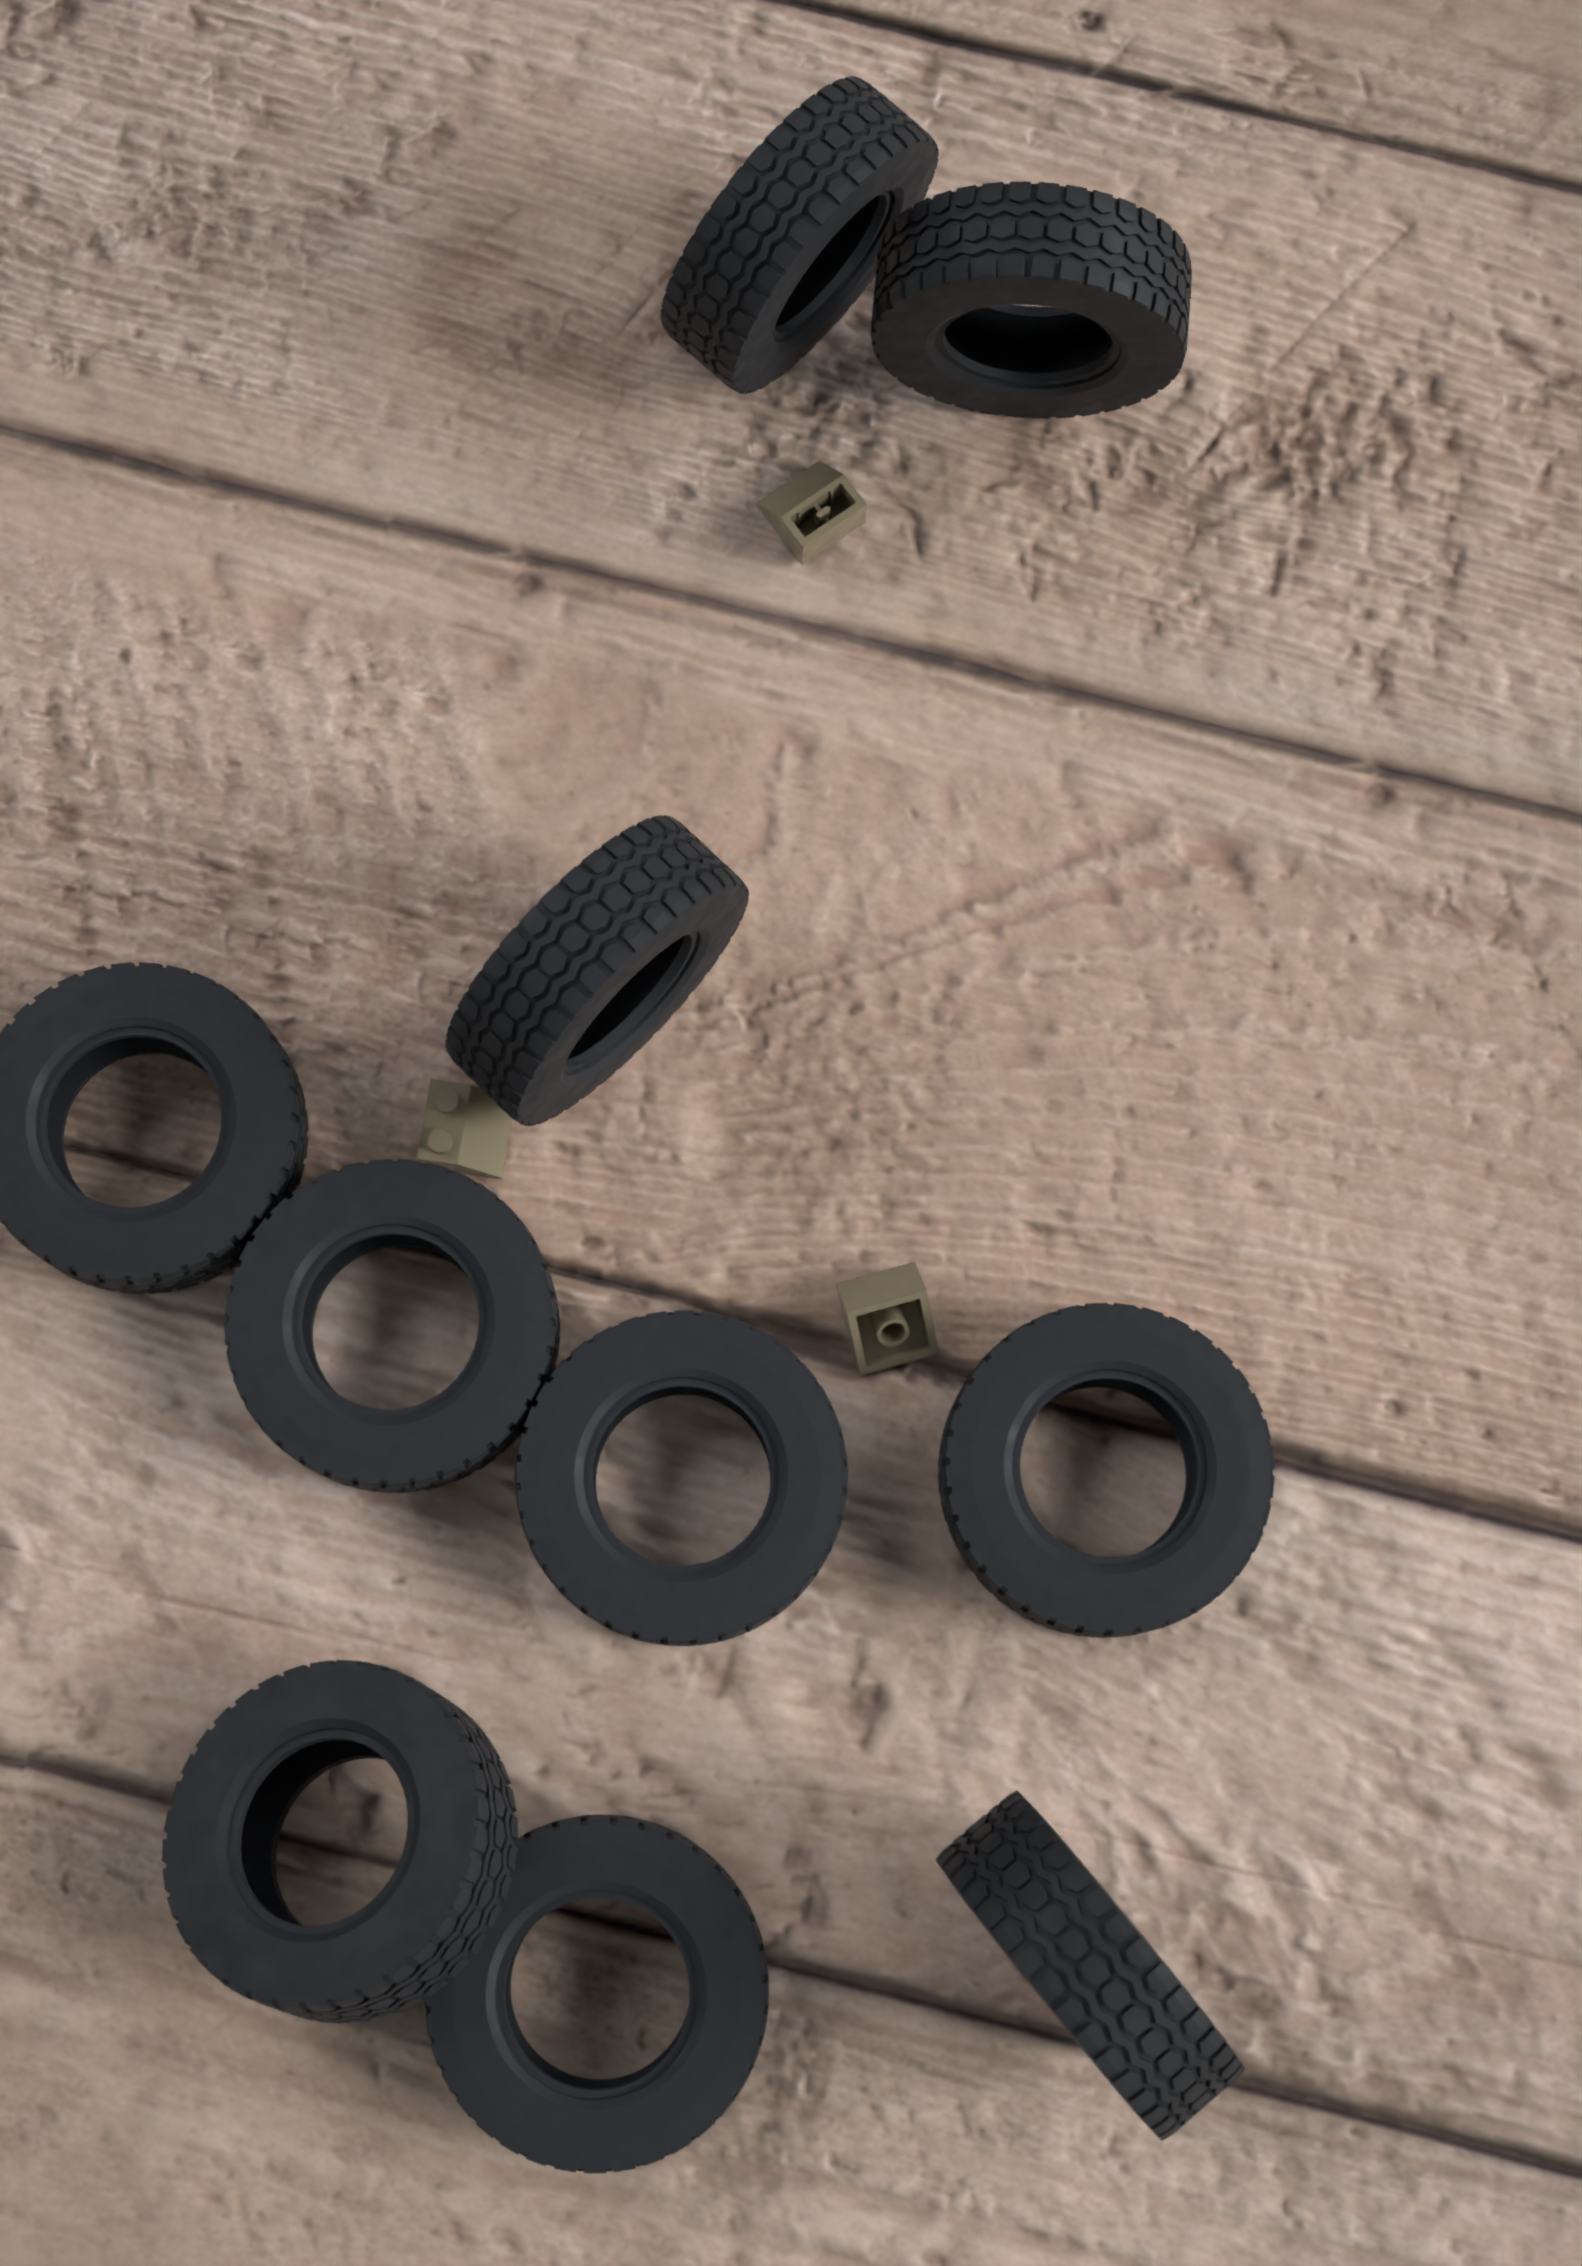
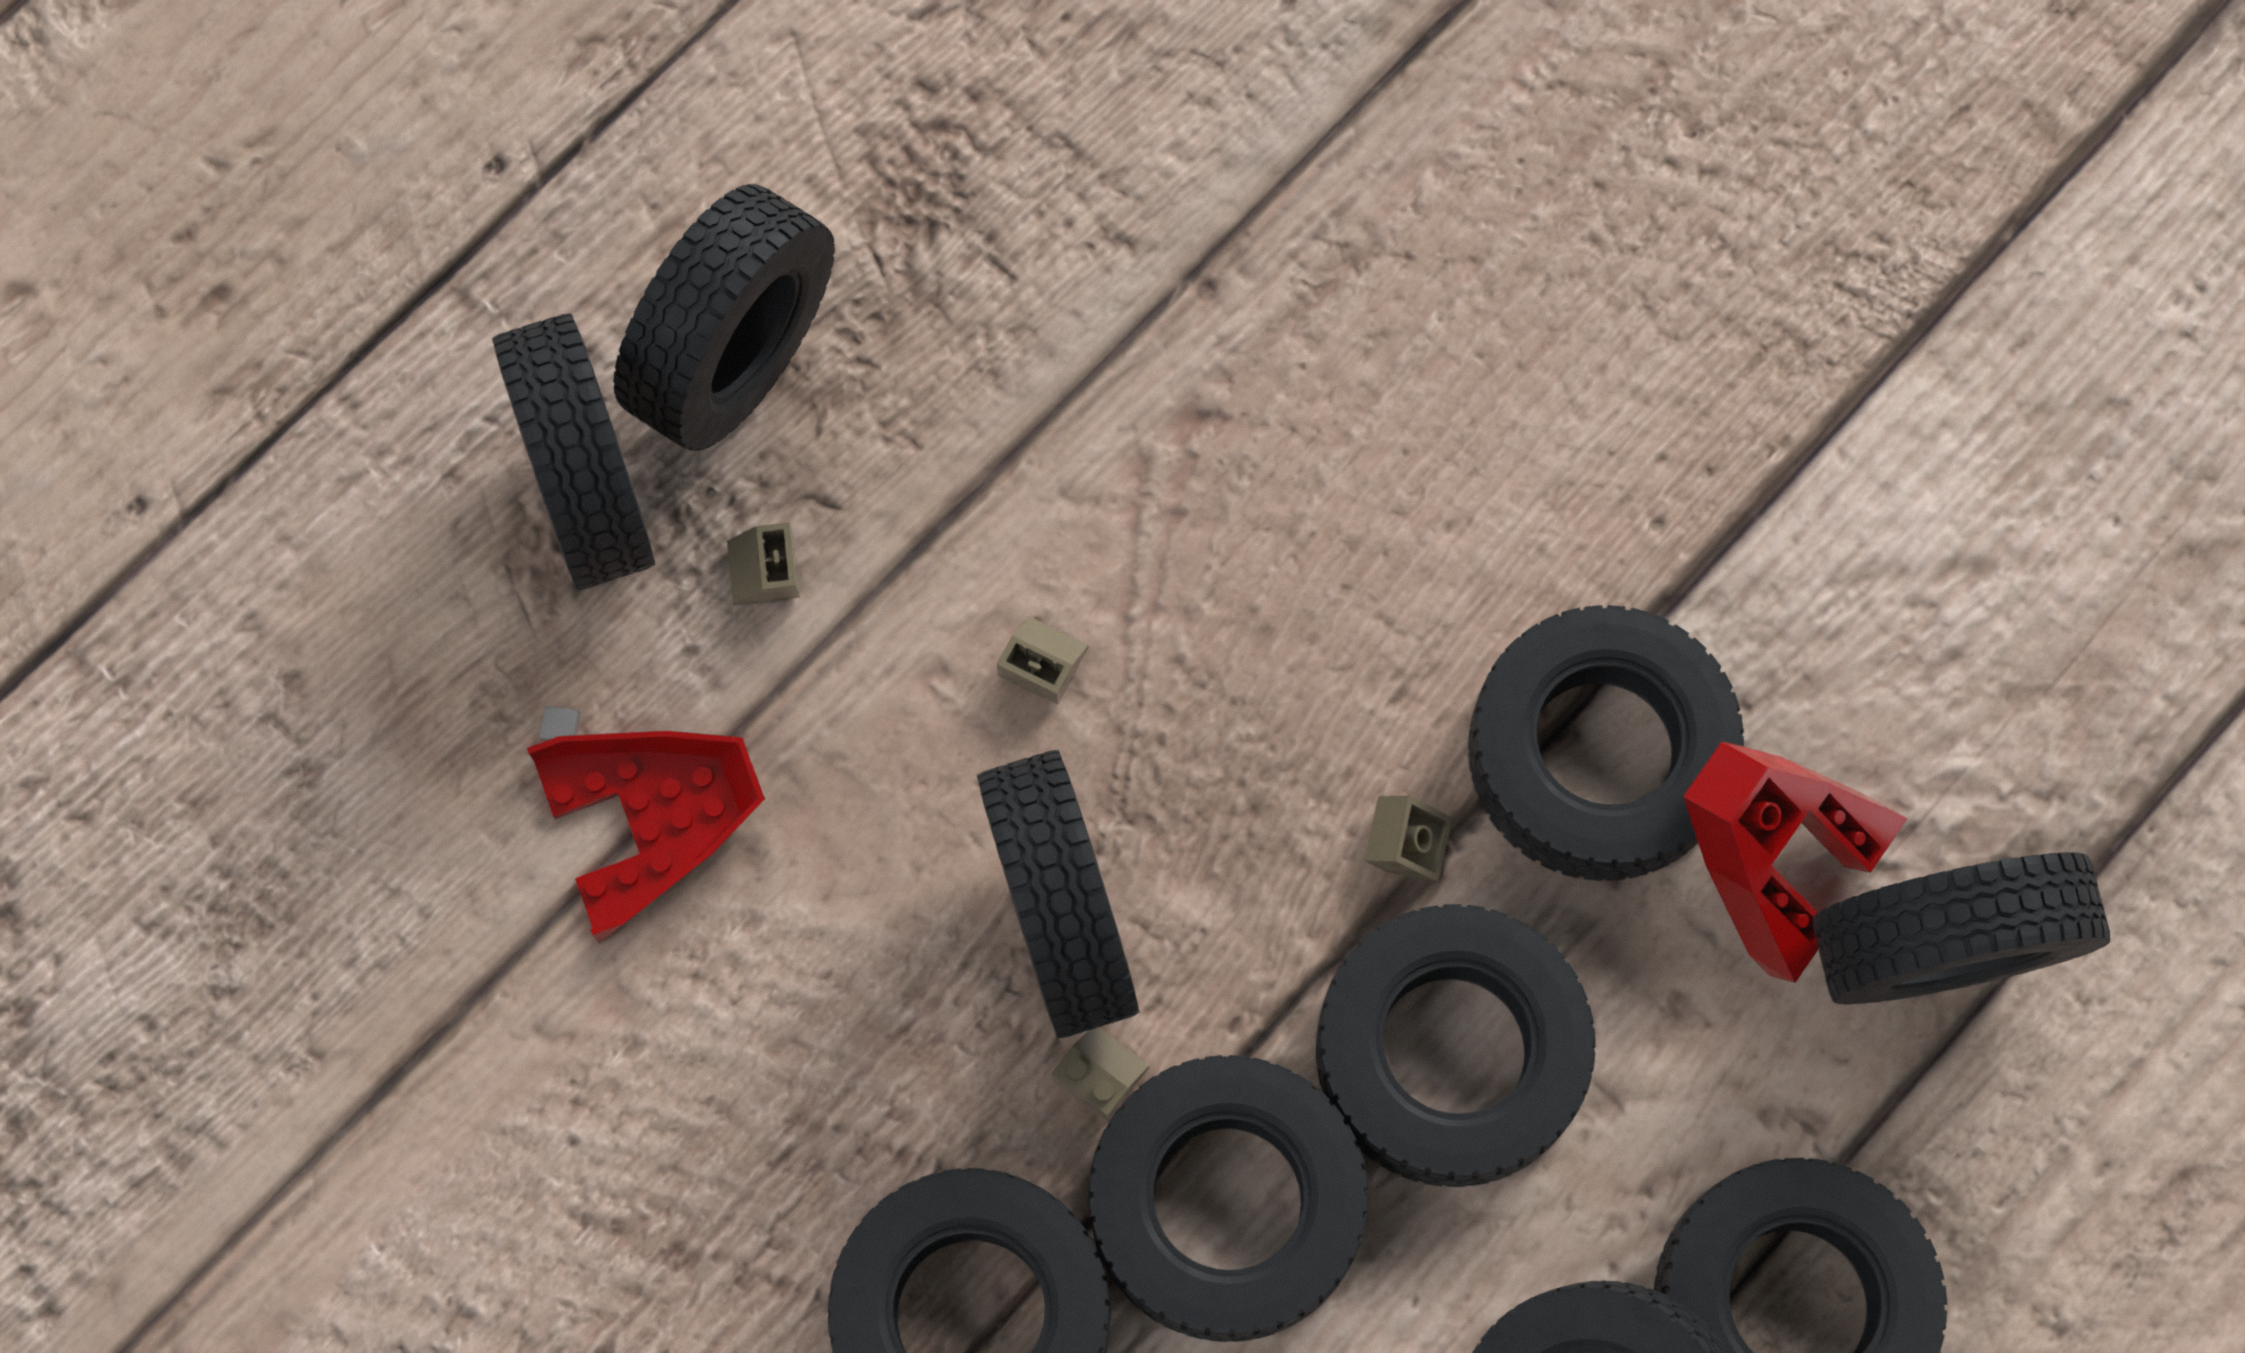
camera: 55 degrees left, 5 degrees down
none -> red piece [527,731,765,943]
none -> light grey tile [539,706,581,741]
none -> dark tan slope [997,617,1089,705]
none -> red piece [1683,741,1907,983]

